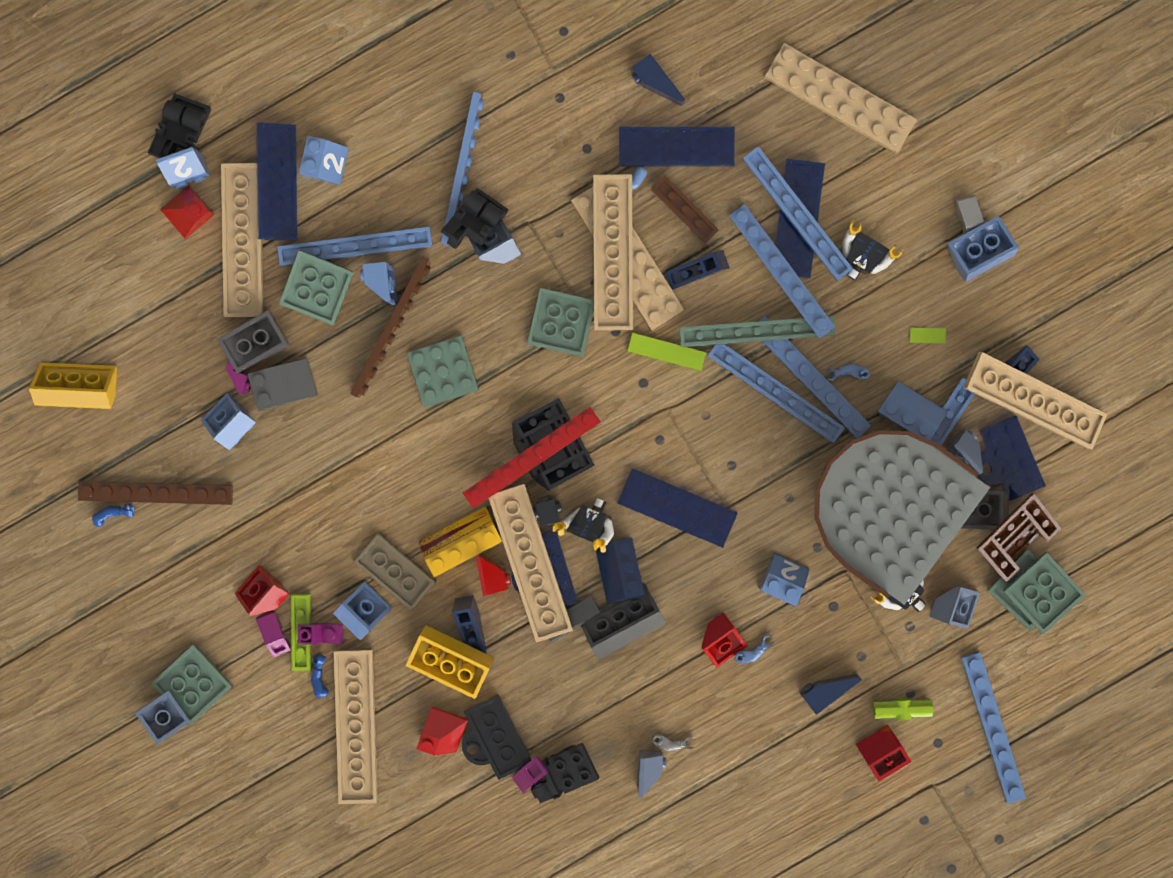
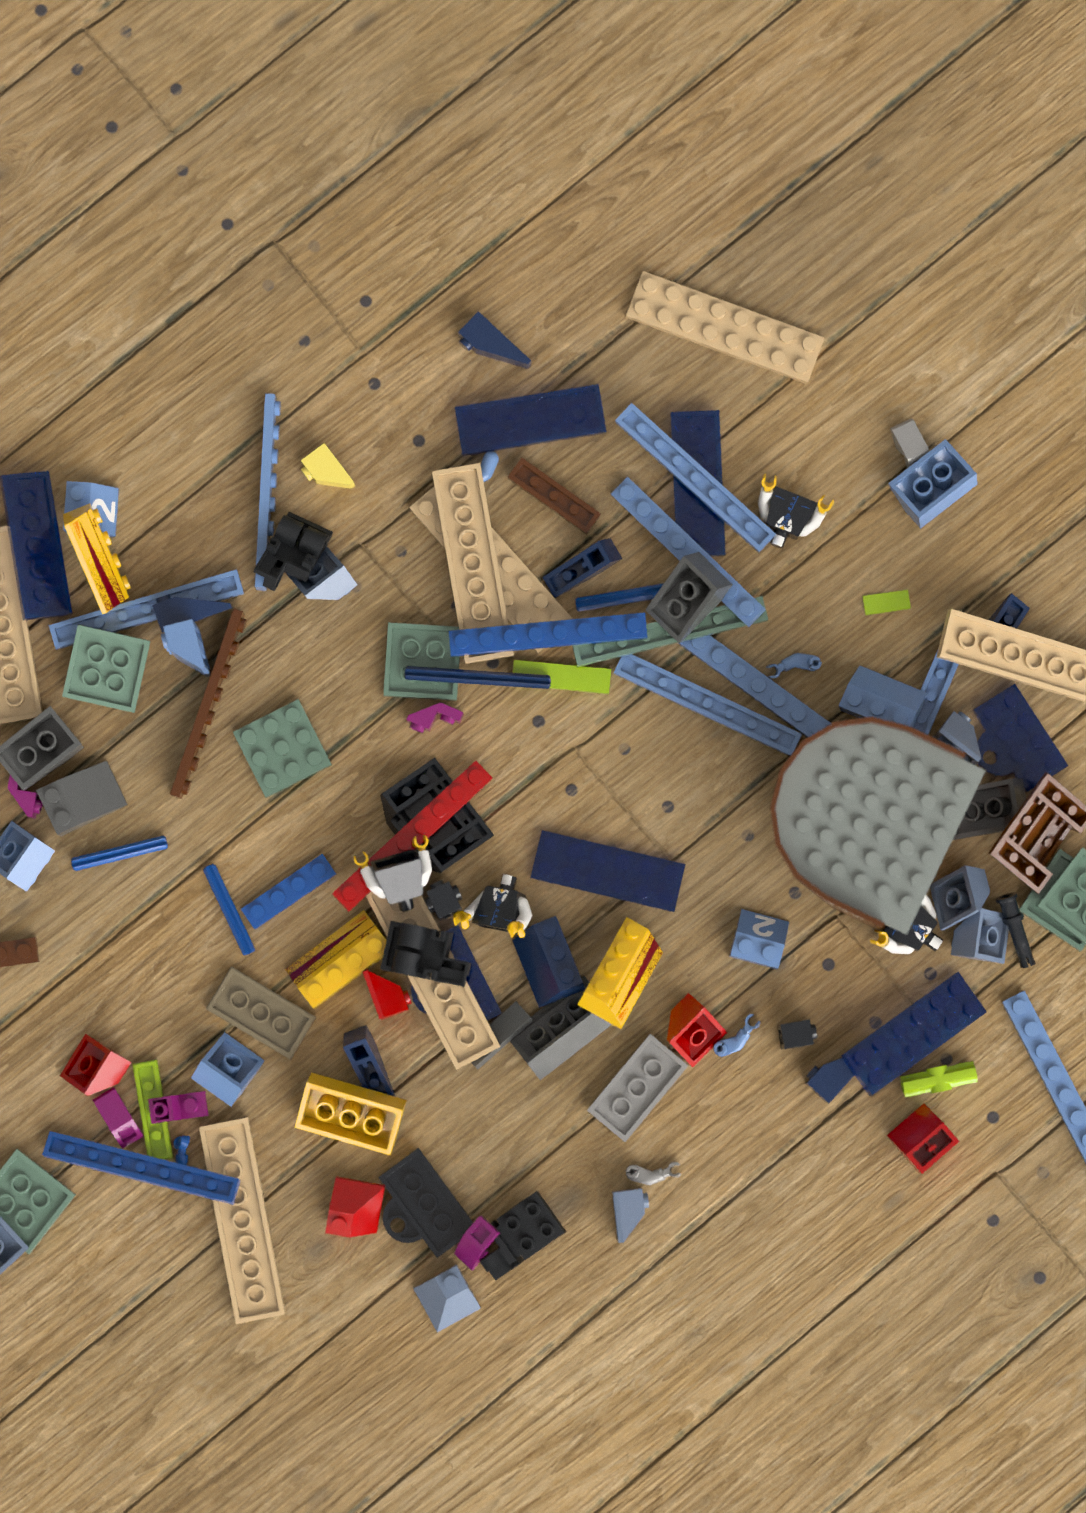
camera: 15 degrees left, 5 degrees down
none -> blue plate [42,1131,240,1205]
none -> yellow slope [63,503,131,615]
none -> blue axle [71,836,168,871]
none -> dark blue slope [152,594,233,633]
none -> blue axle [203,864,255,955]
none -> blue plate [241,854,337,930]
none -> light yellow slope [301,443,355,489]
none -> torso [354,835,432,911]
none -> black plate [380,921,472,987]
none -> dark blue axle [404,666,551,689]
none -> magenta slope [406,703,464,733]
none -> sand blue slope [413,1264,481,1332]
none -> blue plate [449,613,647,657]
none -> blue axle [575,583,664,611]
none -> yellow slope [578,917,663,1029]
none -> light grey plate [587,1034,688,1142]
none -> dark grey slope [646,552,733,643]
none -> black brick [777,1019,817,1050]
none -> clear blue plate [841,972,987,1096]
none -> sand blue slope [930,865,990,931]
none -> black pin [996,892,1036,968]

